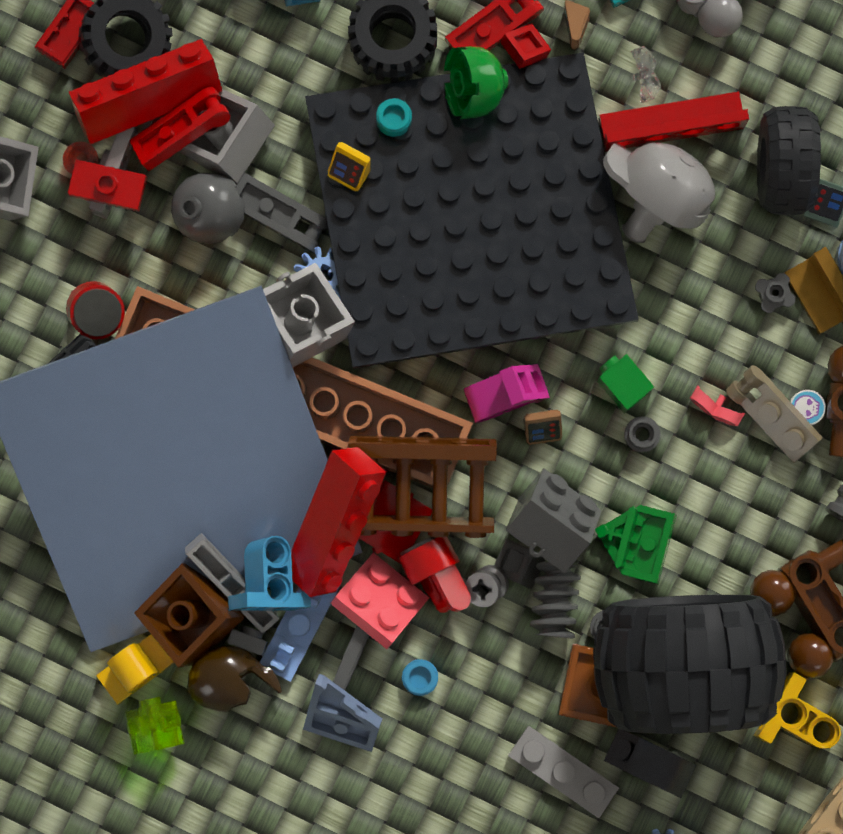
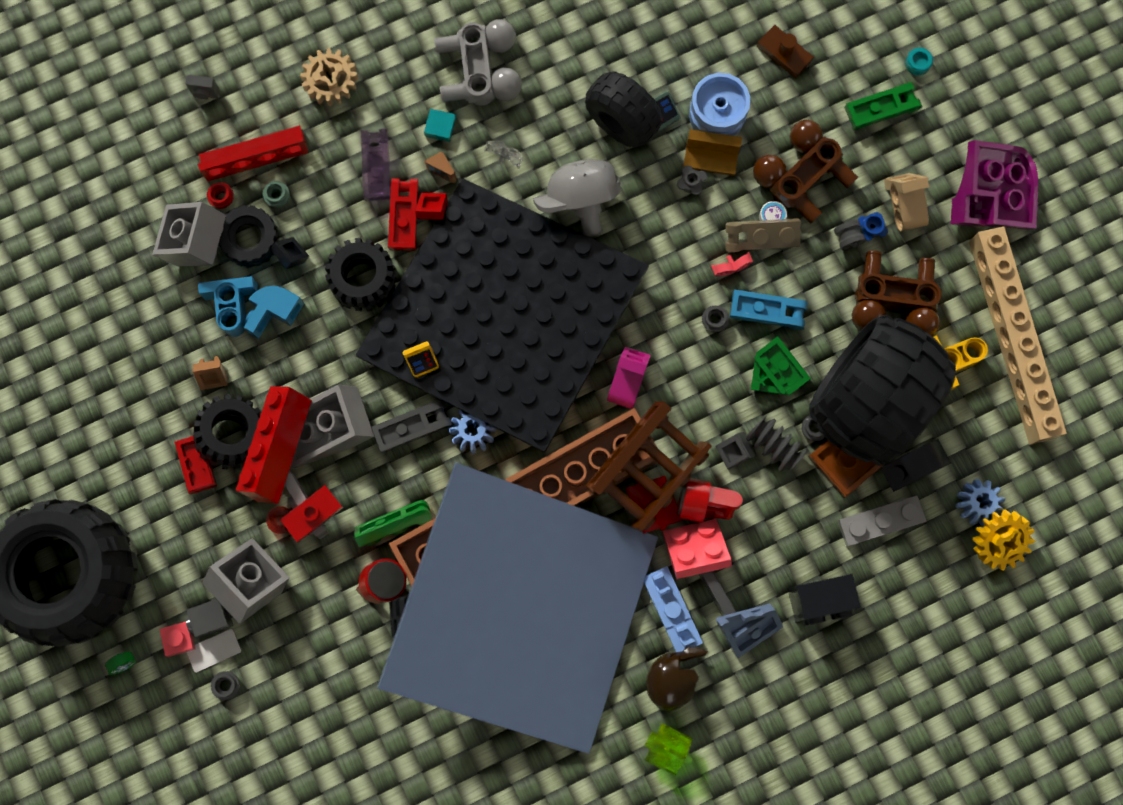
camera: 55 degrees left, 5 degrees down
yellow tile [96,634,174,705] -> none
red plate [129,87,231,171] -> none
reddish brown slope [134,563,246,668] -> none
dark grey cylinder [171,172,245,244] -> none
light grey piece [185,533,279,634] -> none
dark grey plate [227,626,269,656] -> none
dark azure tile [228,535,311,611] -> none
light grey brick [263,263,355,367] -> none
red brick [291,447,386,597] -> none
teal tile [376,98,412,137] -> none
dark azure tile [402,659,438,696] -> none
green cylinder [444,46,508,119] -> none
flat silver wheel [465,565,509,607] -> none
dark grey brick [506,468,602,573] -> none
slope [523,409,562,445] -> none
green brick [597,354,655,414] -> none
red fence [599,91,749,152] -> none
none -> green plate [354,500,431,547]
none -> dark azure plate [729,289,808,330]
none -> black brick [787,574,861,626]

